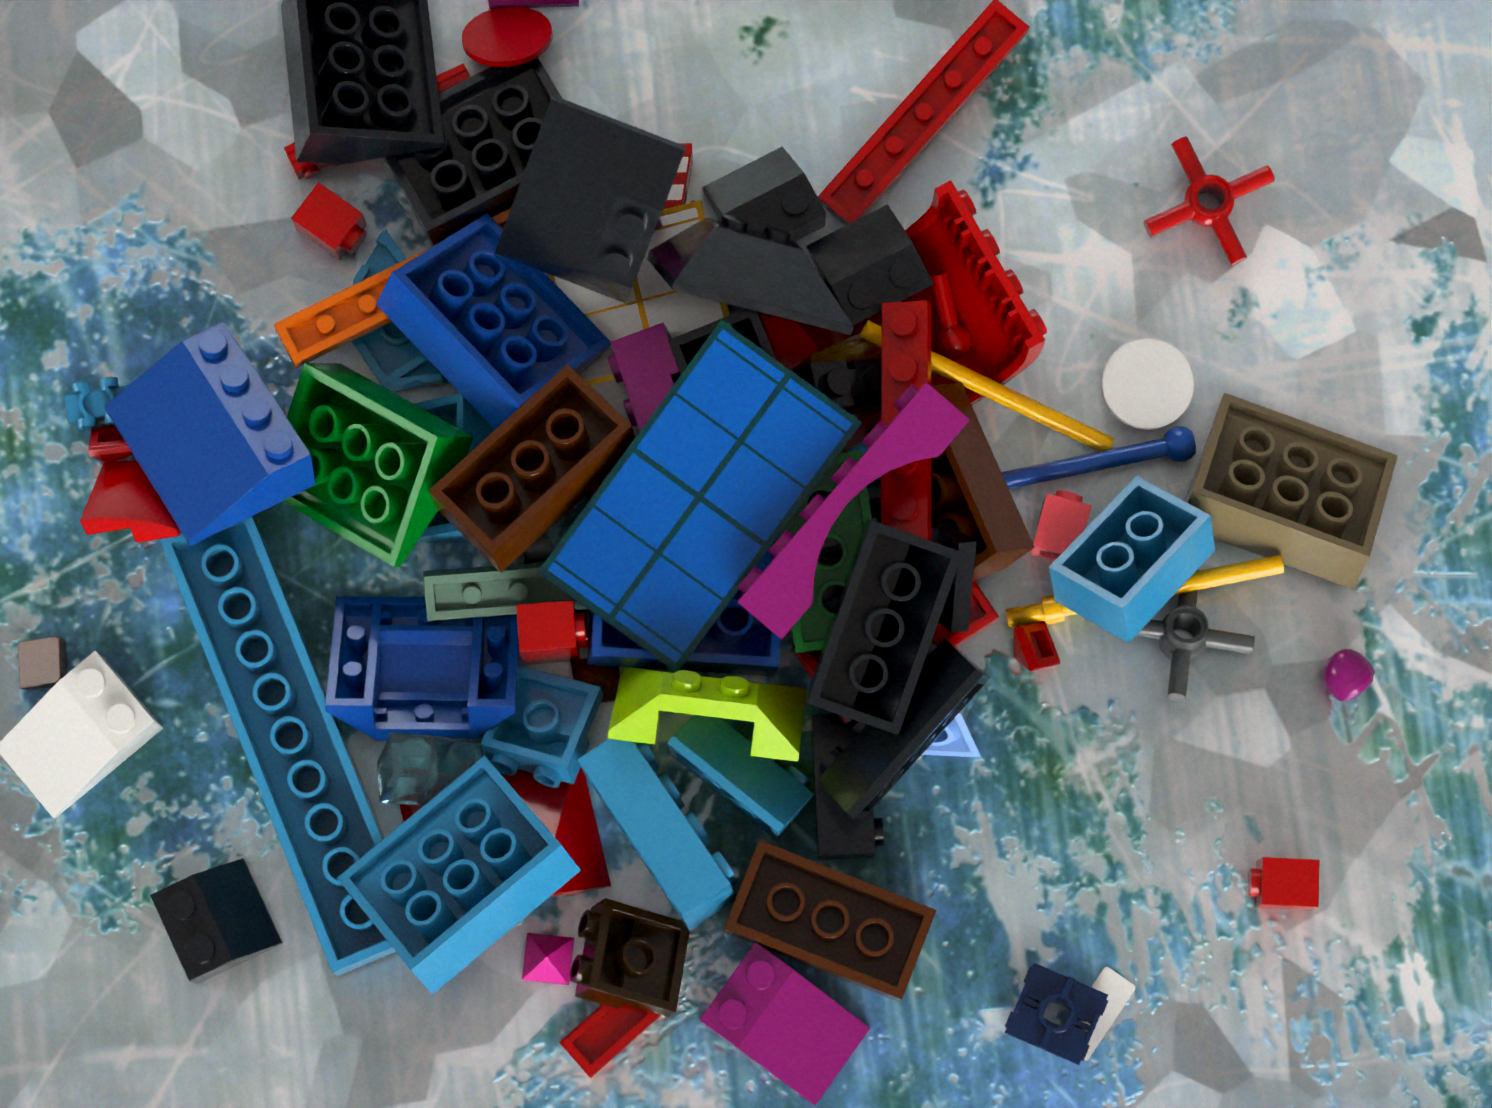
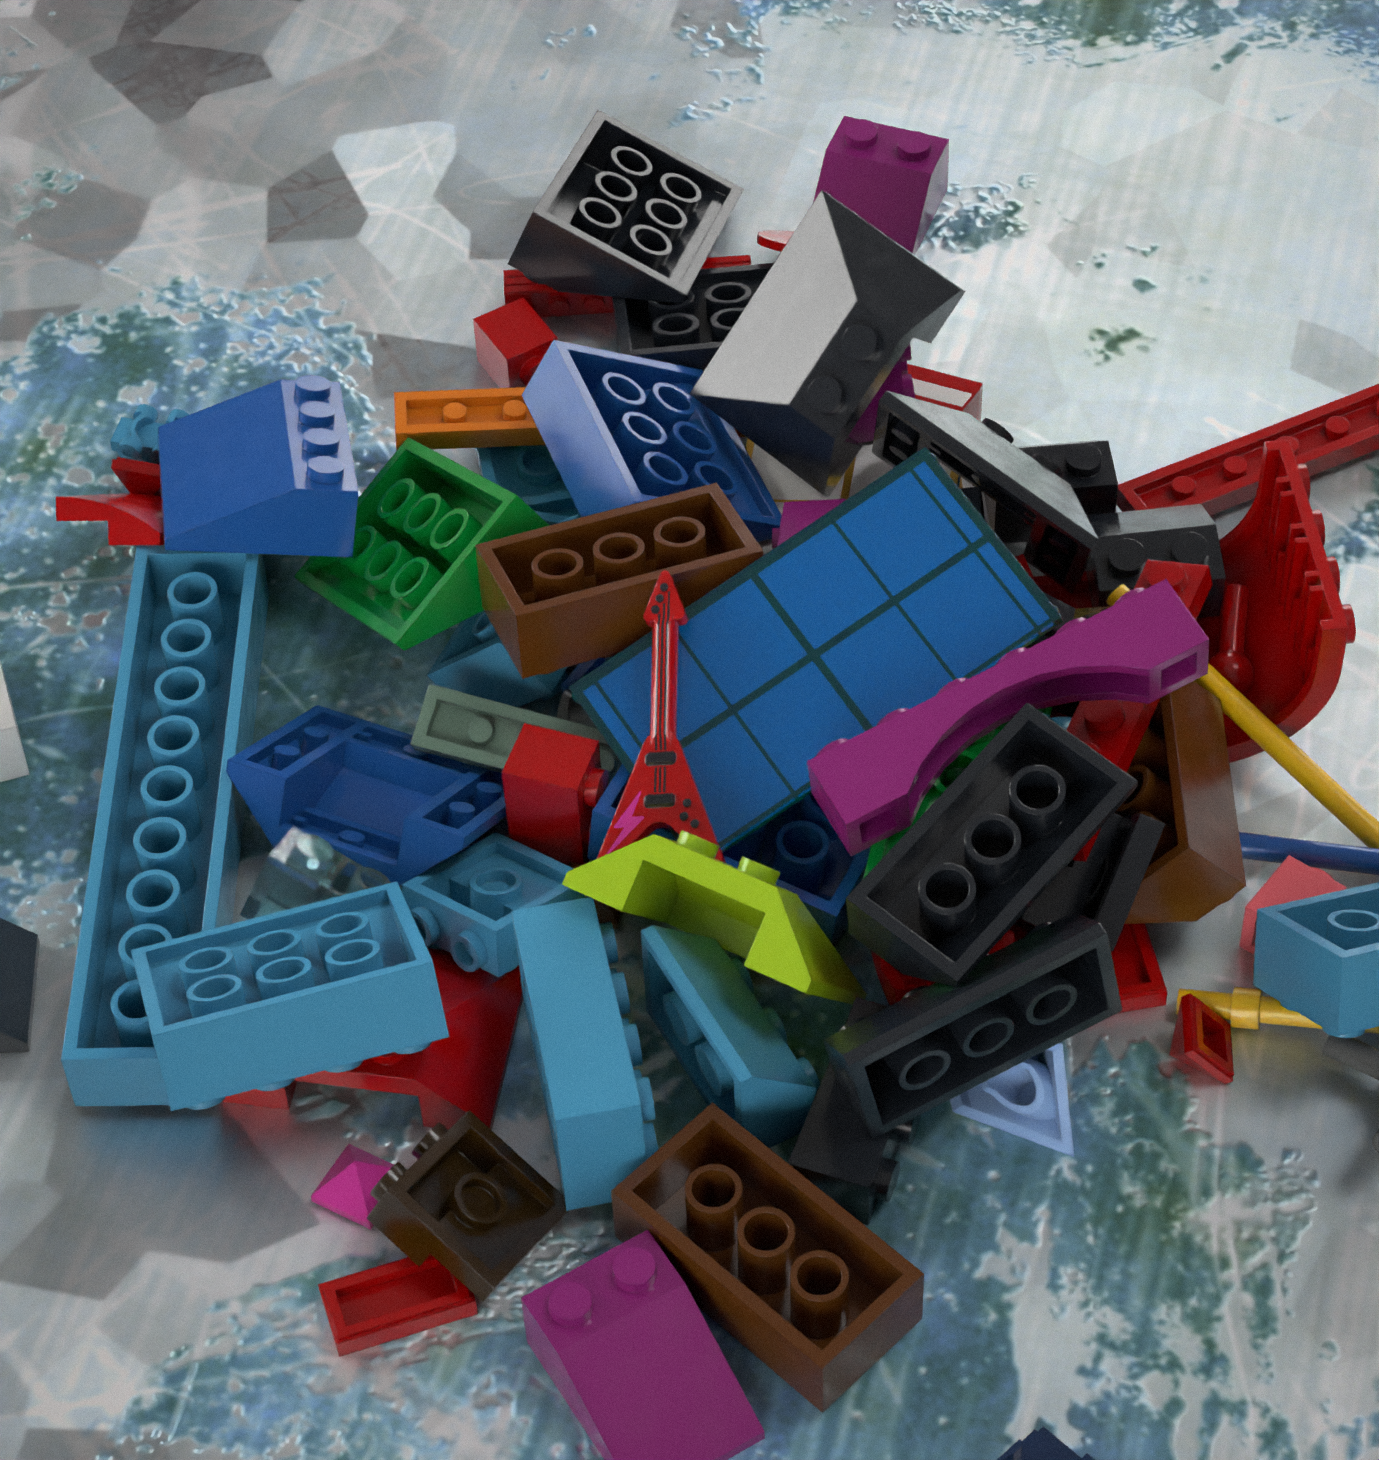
camera: 25 degrees right, 30 degrees down
none -> red piece [597,570,726,863]

